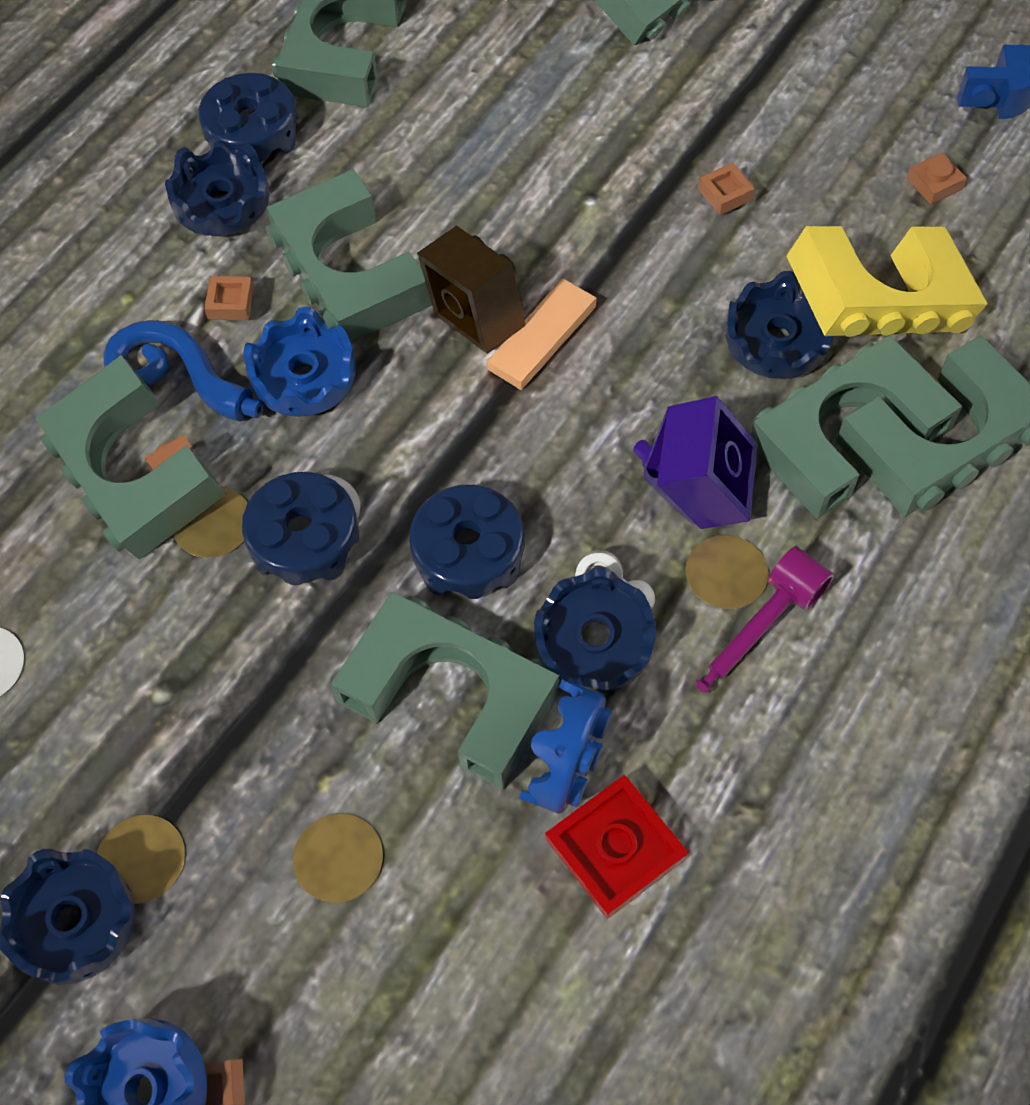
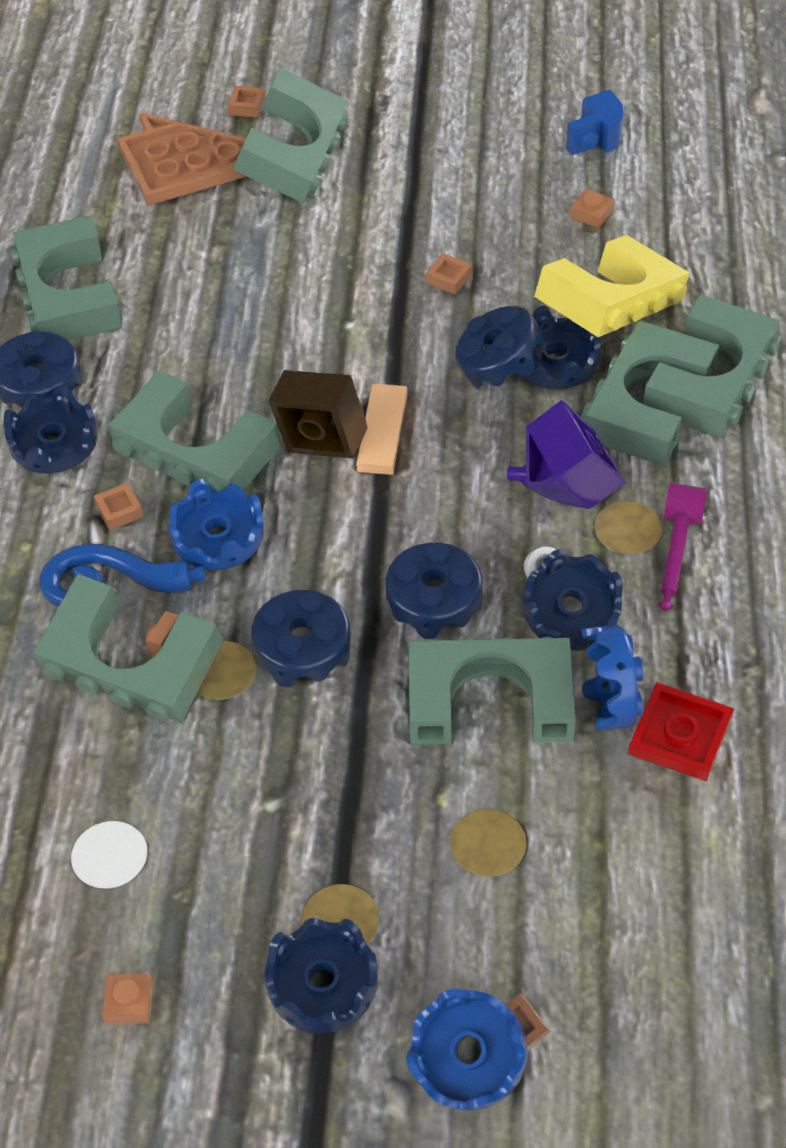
camera: 30 degrees left, 10 degrees down
none -> dark blue plate [455,306,544,389]

